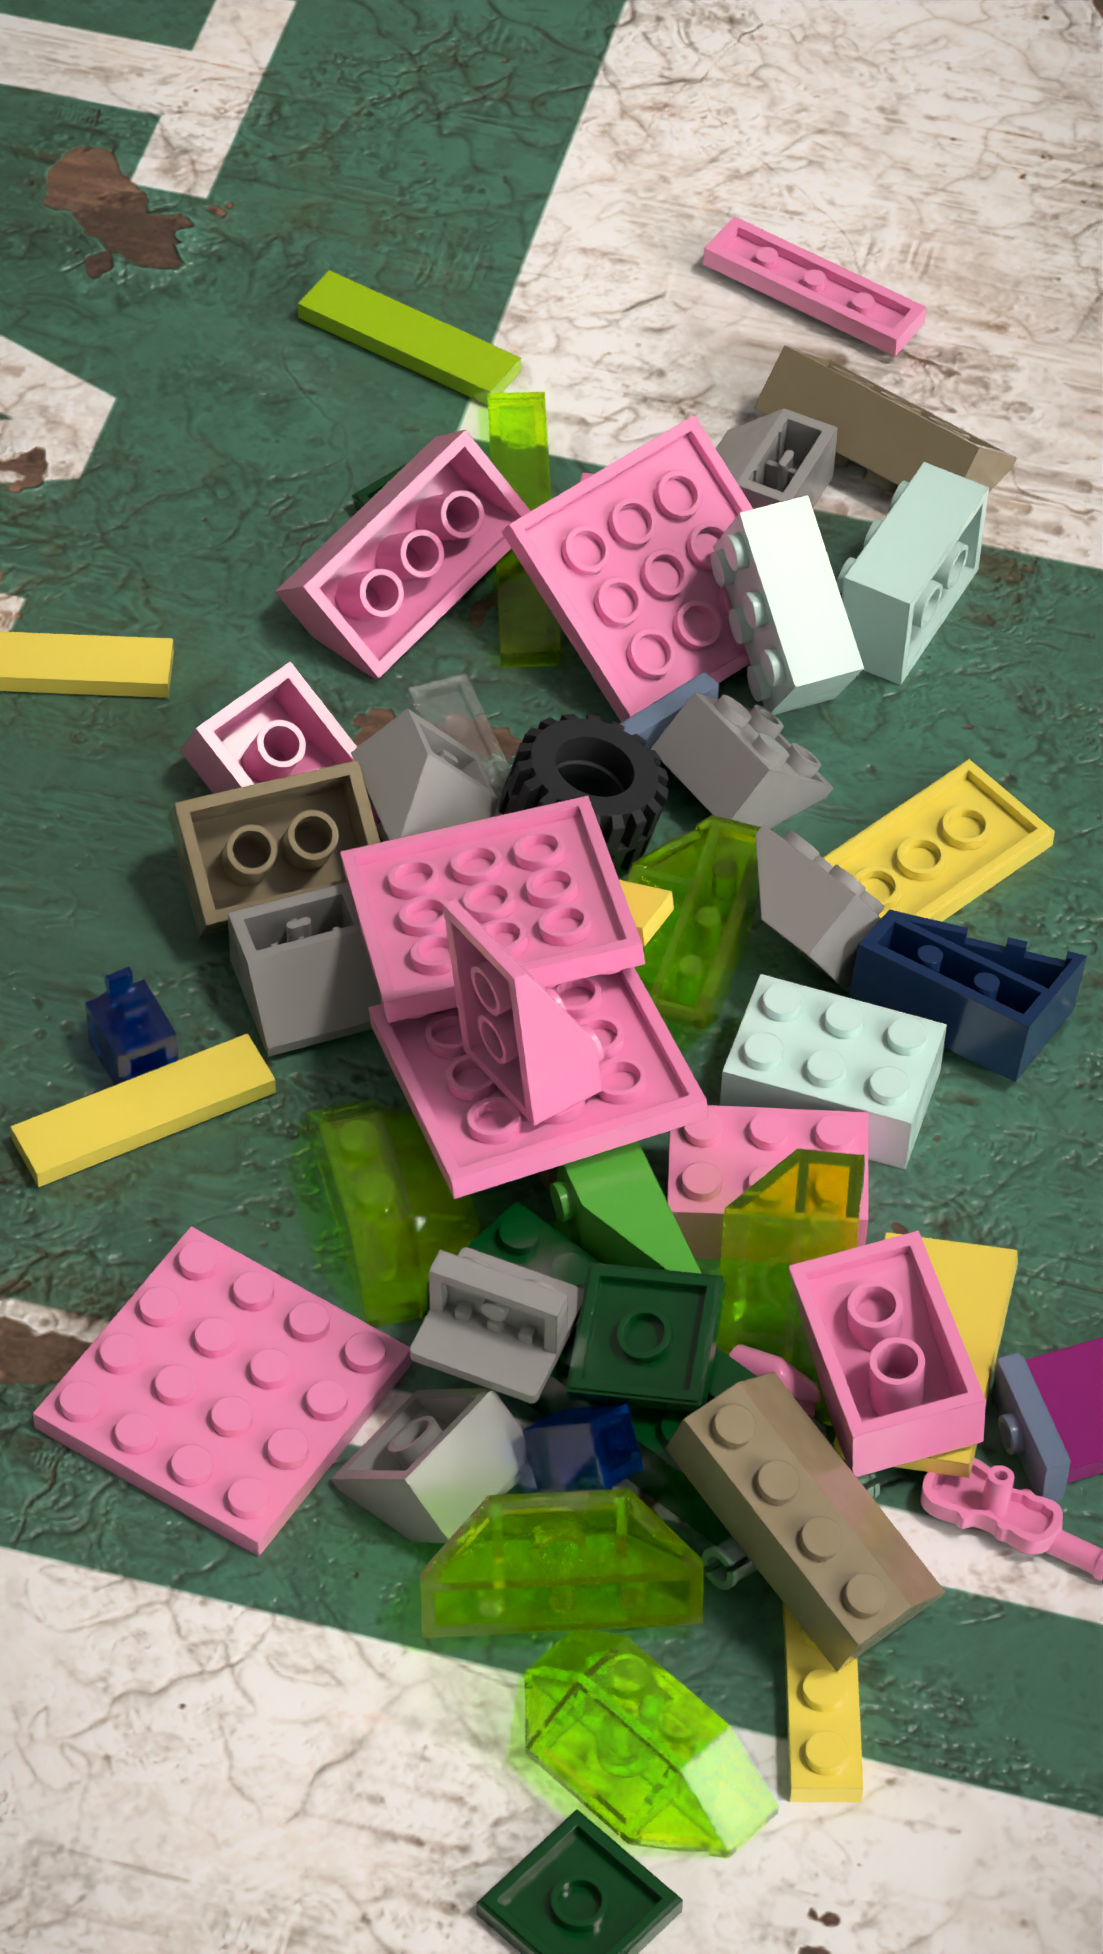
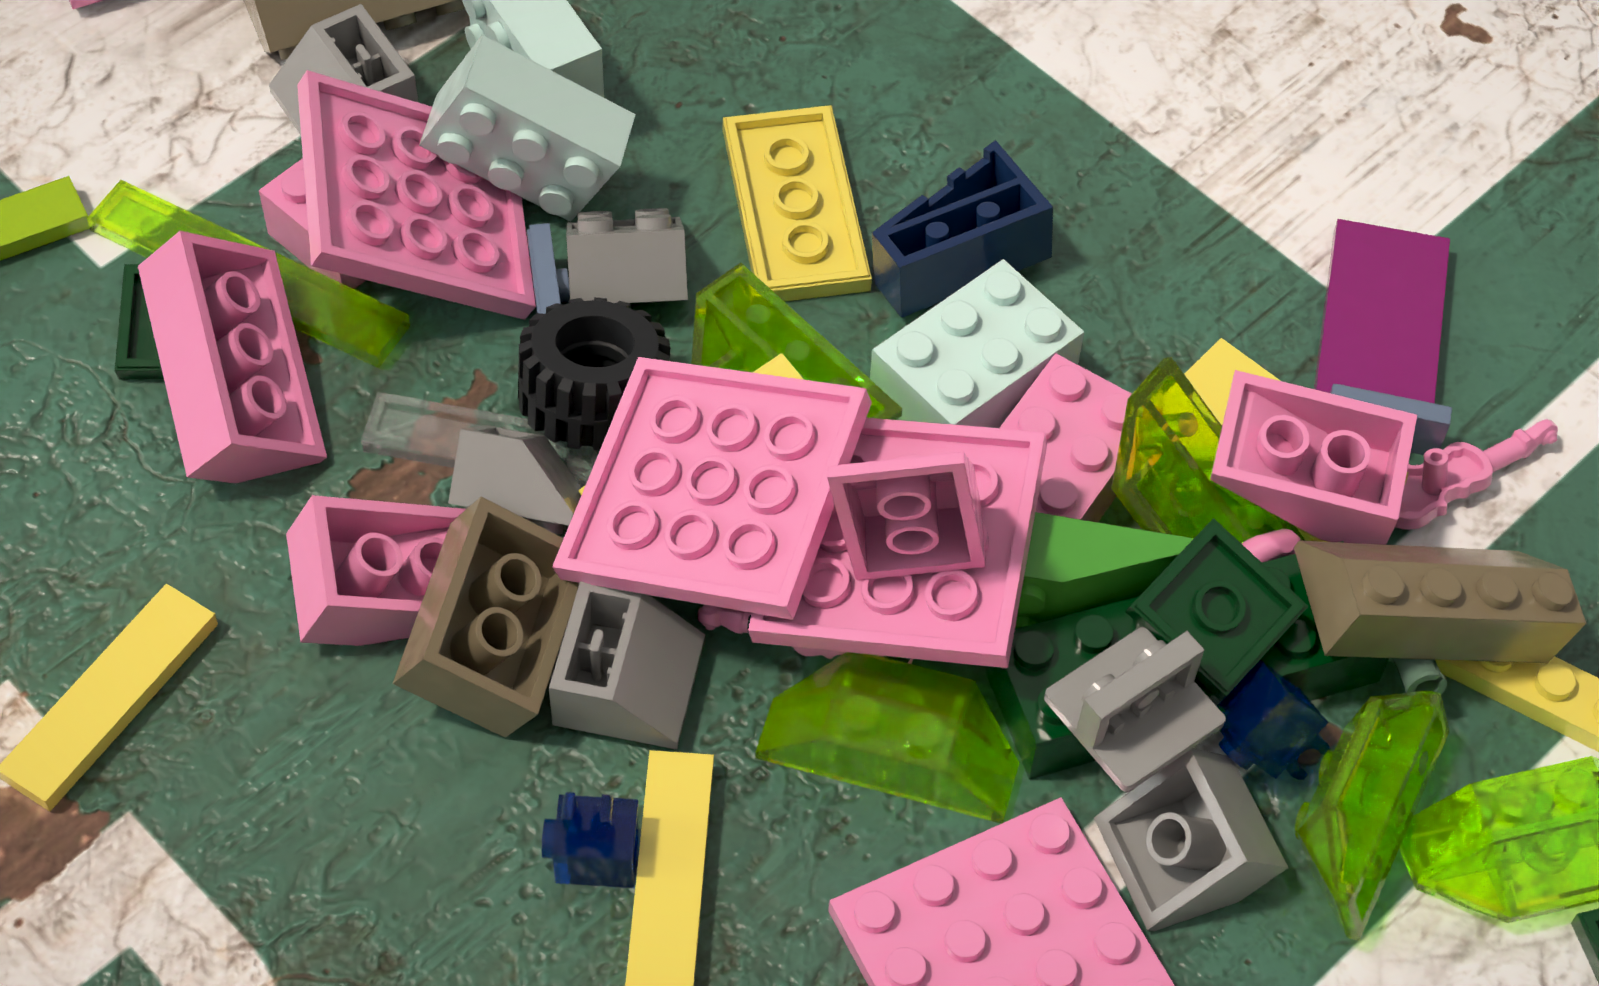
camera: 60 degrees left, 5 degrees up
light grey slope [756,824,885,991] -> none

